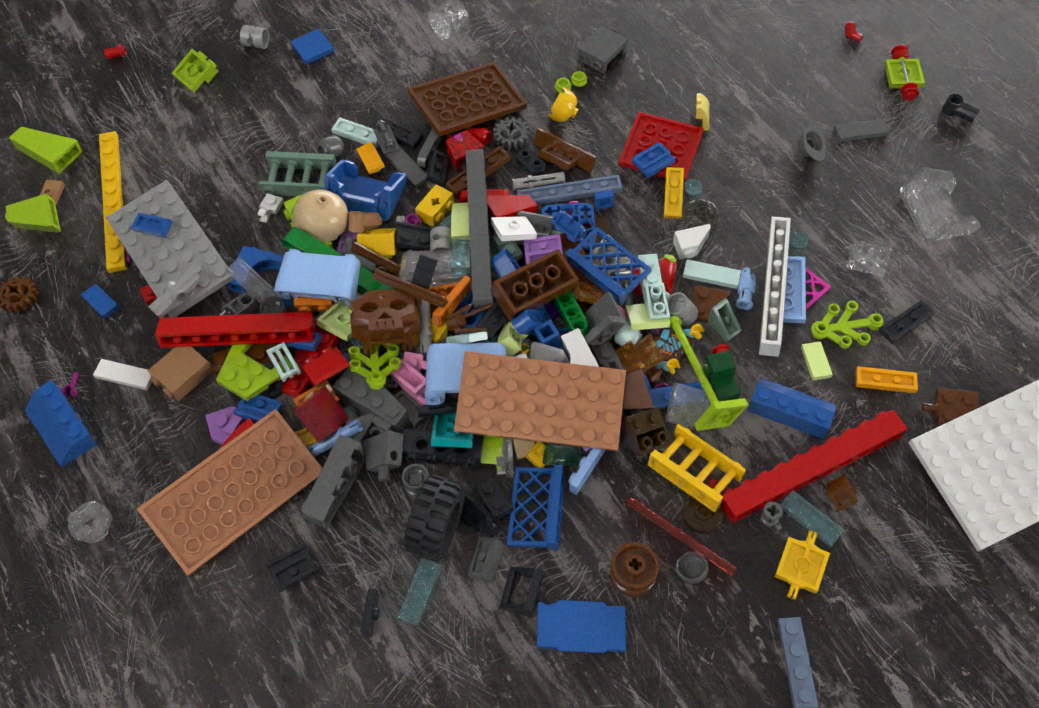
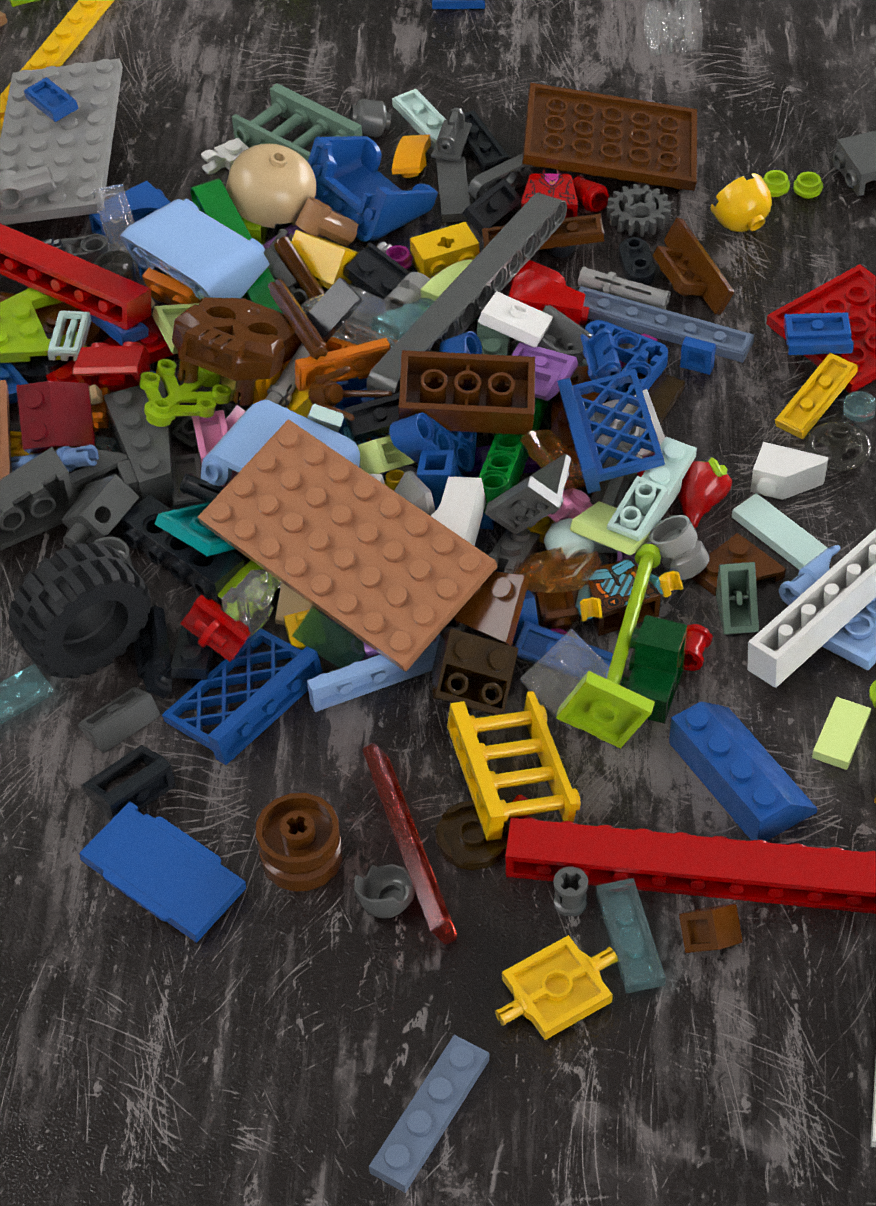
camera: 35 degrees right, 10 degrees down
none -> red hips [180,595,251,662]

